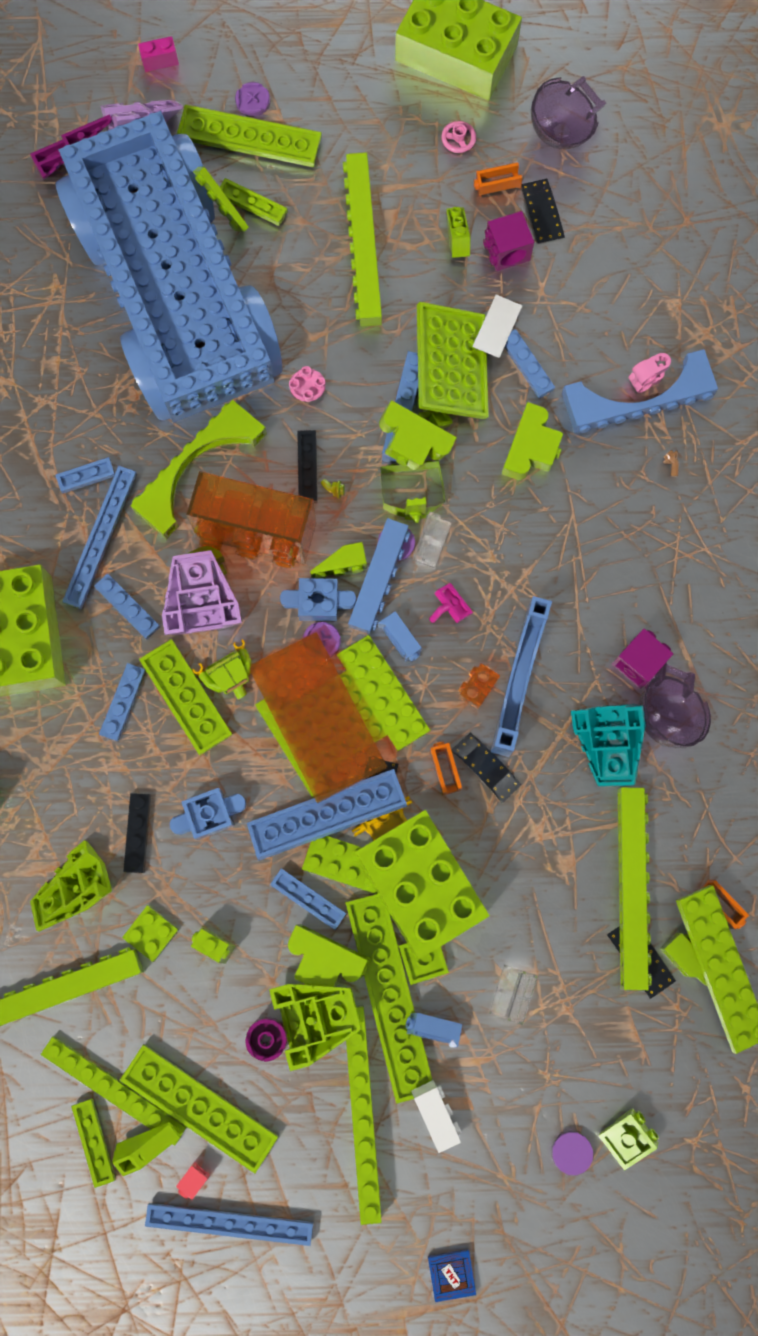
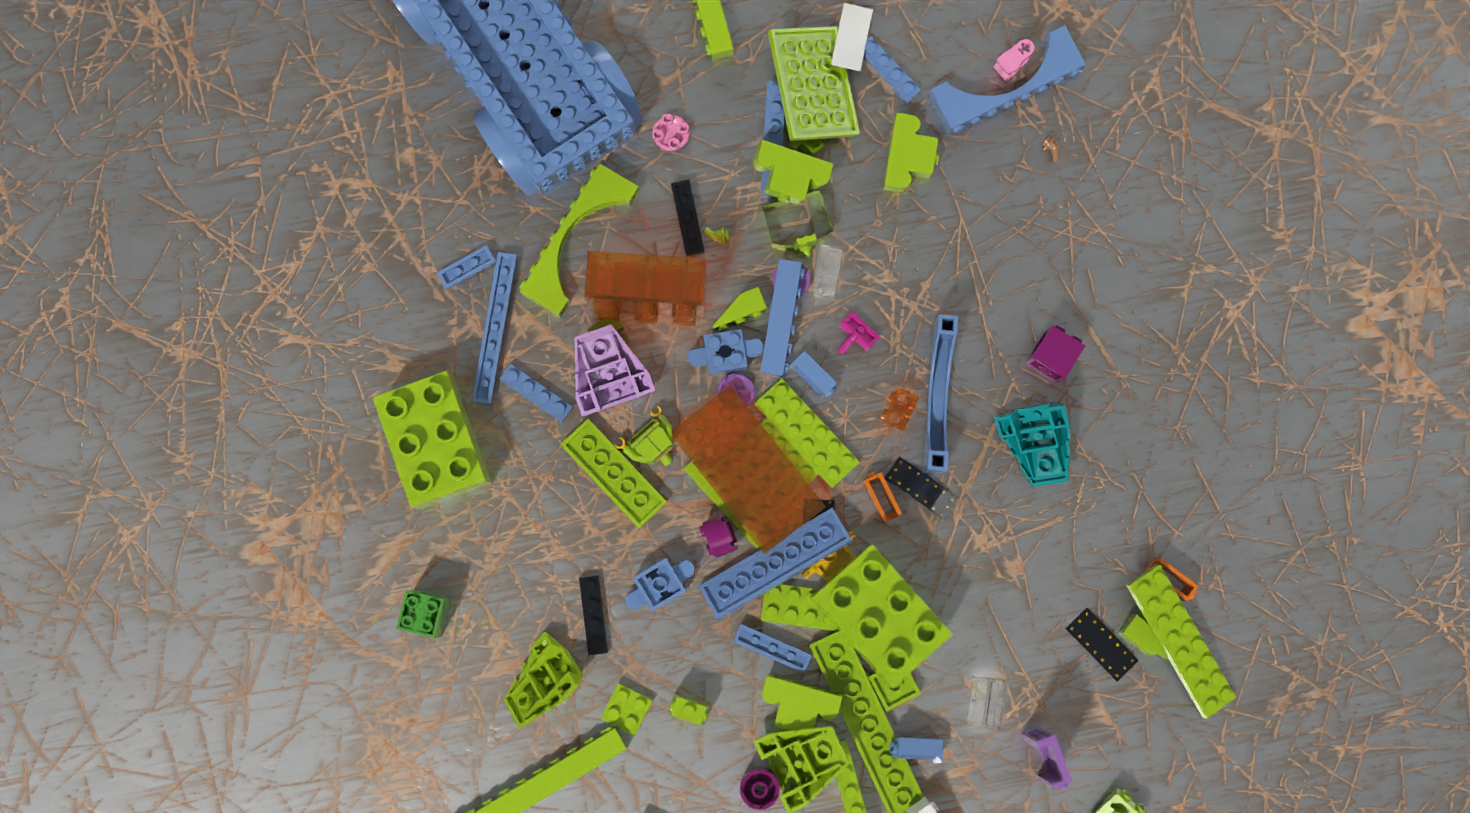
camera: 10 degrees left, 5 degrees up
medium blue plate [99,663,146,742] -> none
lime brick [617,787,652,990] -> none
clear purple windscreen [638,662,711,748] -> none
none -> magenta brick [699,513,739,558]
none -> medium lavender panel [1022,727,1073,790]

